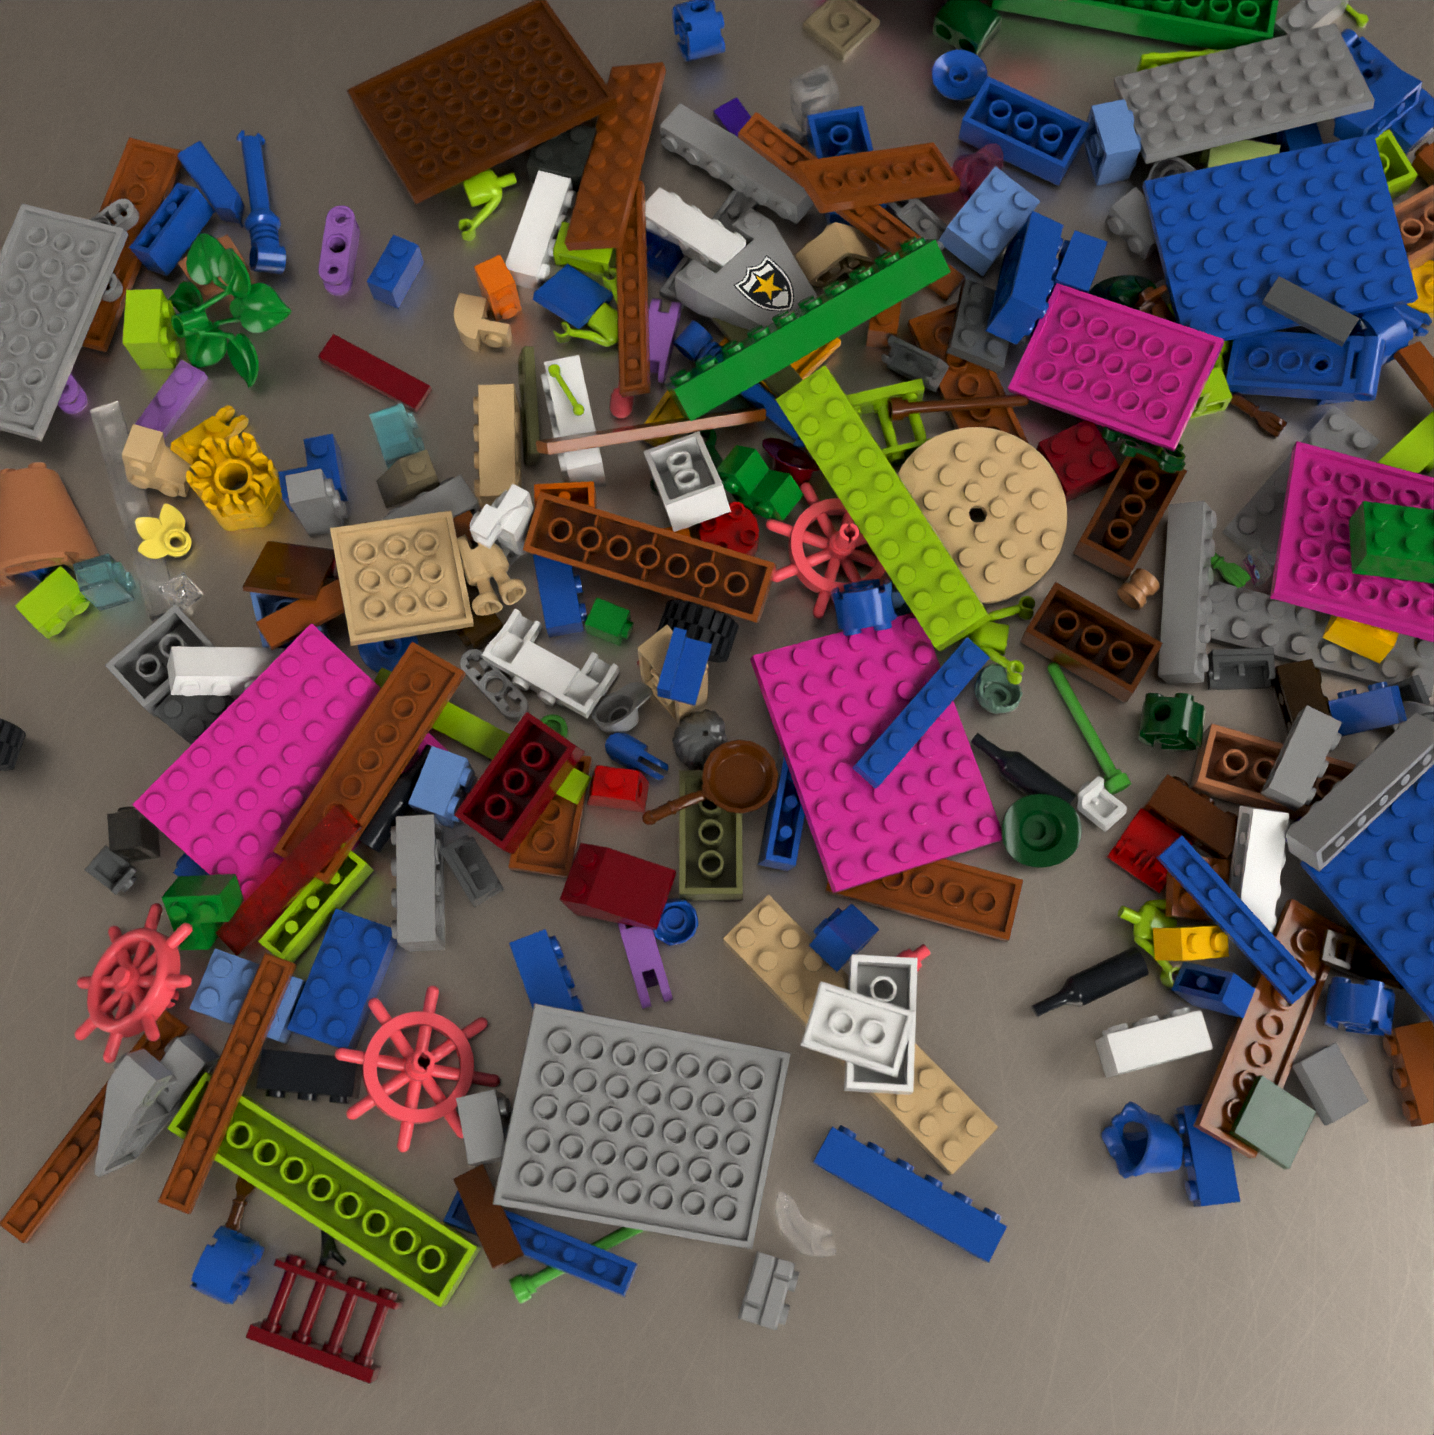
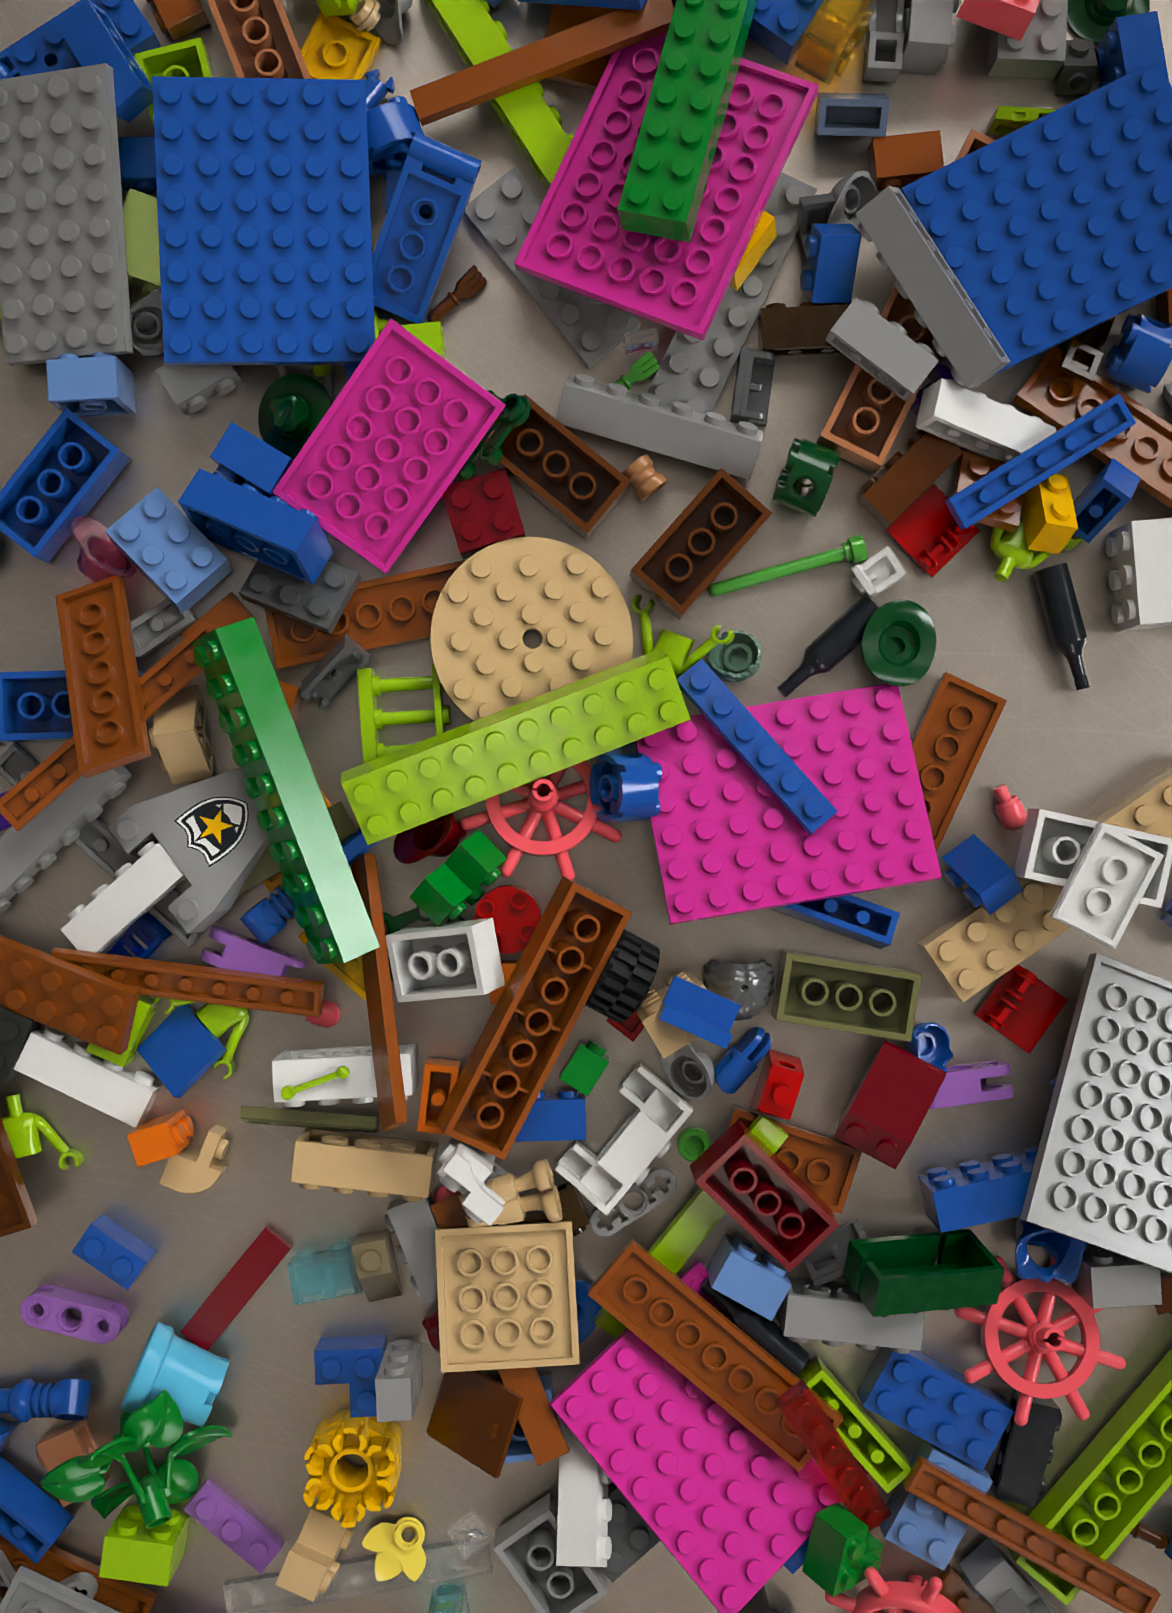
camera: 85 degrees left, 15 degrees up
yellow hinge [170,405,249,465] -> none
reddish brown piece [642,739,778,825] -> none
reddish brown piece [888,395,1029,421] -> none
reddish brown bracket [1132,285,1176,322] -> none
dark grey tile [1262,276,1359,347] -> none
none -> medium azure piece [120,1322,229,1427]
none -> dark green piece [843,1229,1005,1317]
none -> red hinge [975,964,1068,1054]
none -> blue piece [1015,1216,1088,1283]

